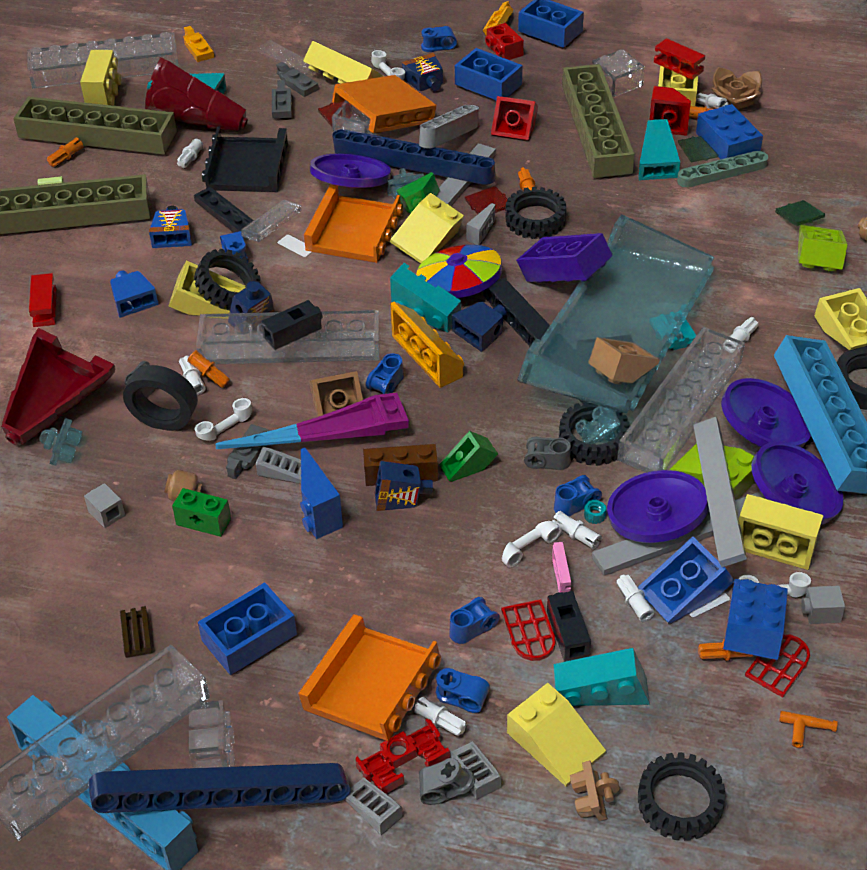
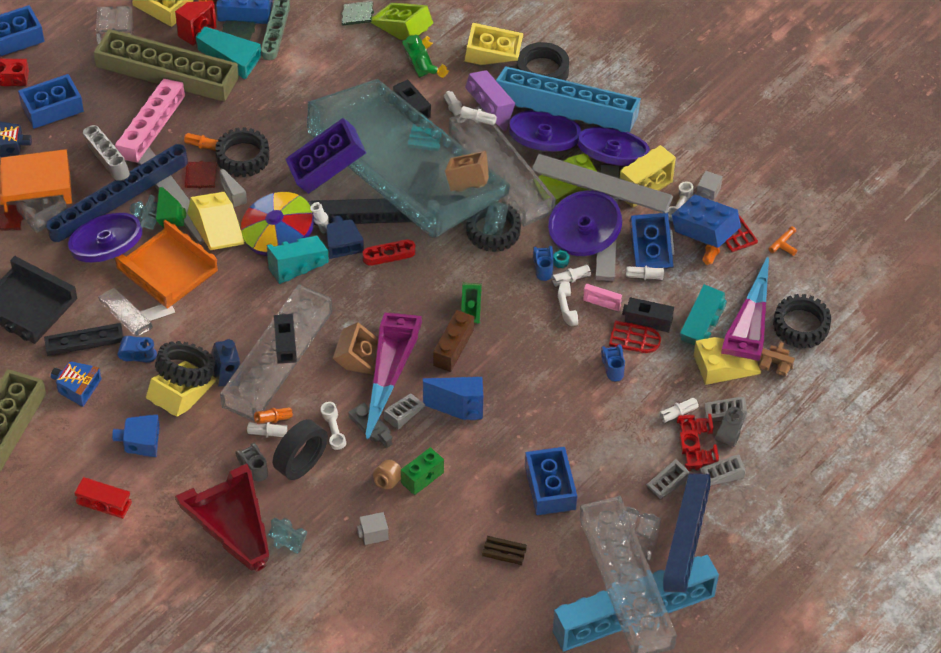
camera: 65 degrees left, 5 degrees up
orange panel [298,614,441,741] -> none
blue piece [366,353,404,394] -> none
dark blue torso [374,461,433,511] -> none
light orange slope [390,302,464,388] -> none
blue piece [436,668,490,713] -> none
red slope [491,96,538,141] -> none
dark grey piece [524,436,571,470] -> none
none -> bright pink brick [115,79,185,163]
none -> white axle [310,202,329,233]
none -> red beam [363,239,416,266]
none -> black brick [393,79,431,124]
none -> green torso [402,35,449,78]
none -> white axle [460,106,497,125]
none -> medium lavender slope [465,70,515,131]
none -> light grey slope [646,459,690,499]
none -> magenta plate [721,257,769,361]

